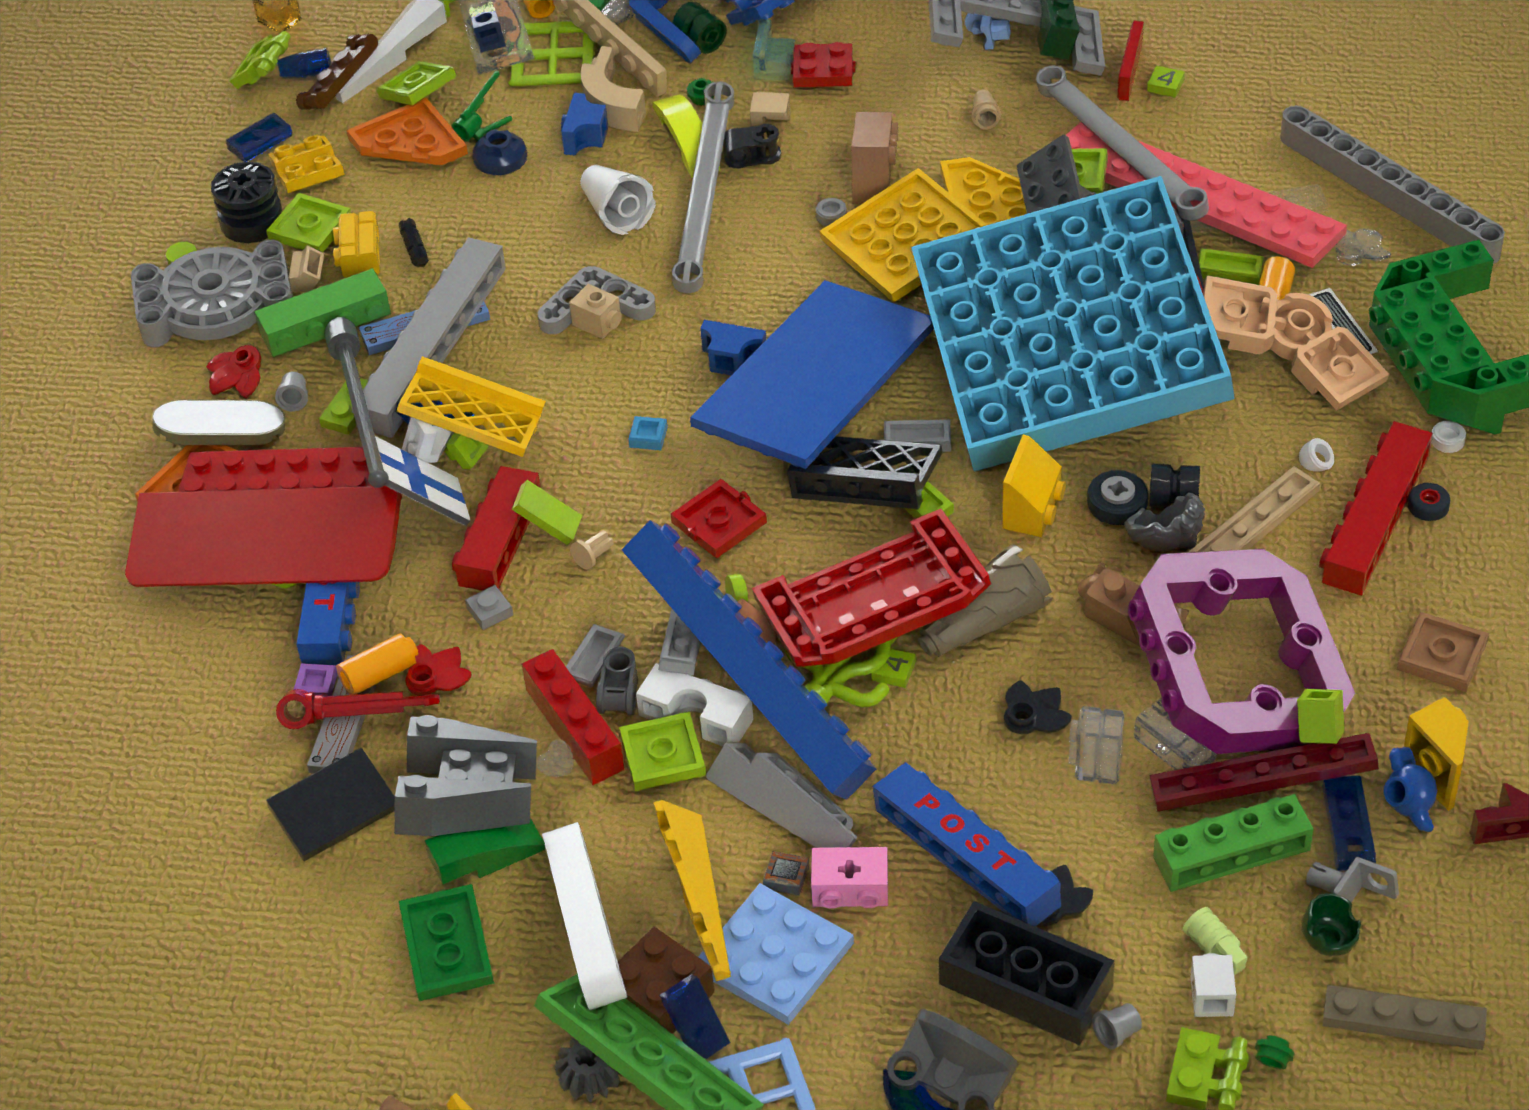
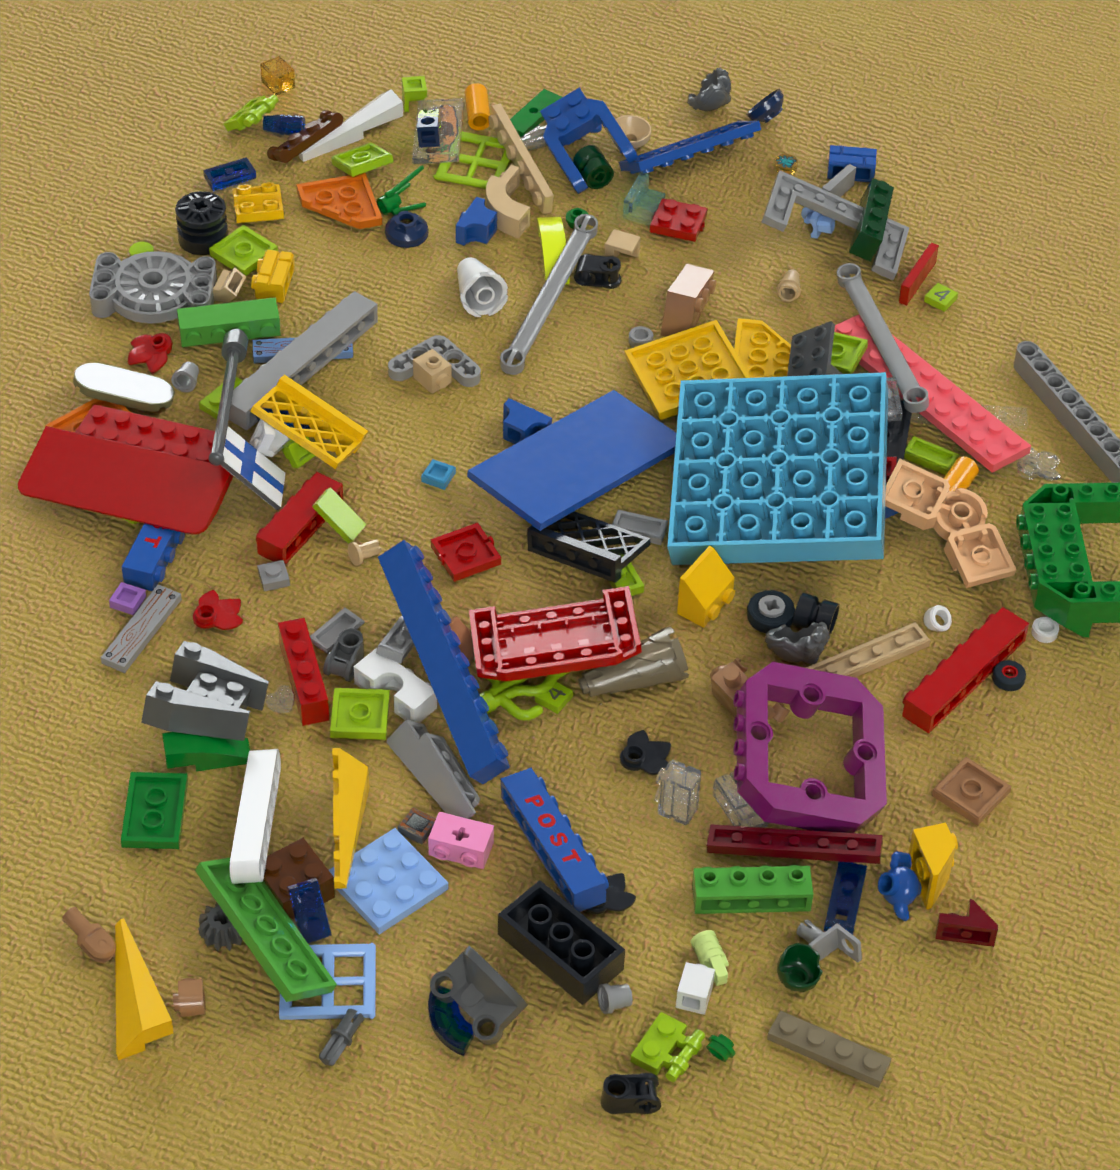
camera: 10 degrees right, 0 degrees up
black tile [266,747,395,861] -> none
red piece [276,689,440,729] -> none
light orange brick [336,633,418,695] -> none
black axle [398,218,429,267] -> none
lime tile [725,573,748,602] -> none
lime panel [1297,689,1345,744] -> none
sticker [1309,288,1378,354] -> none

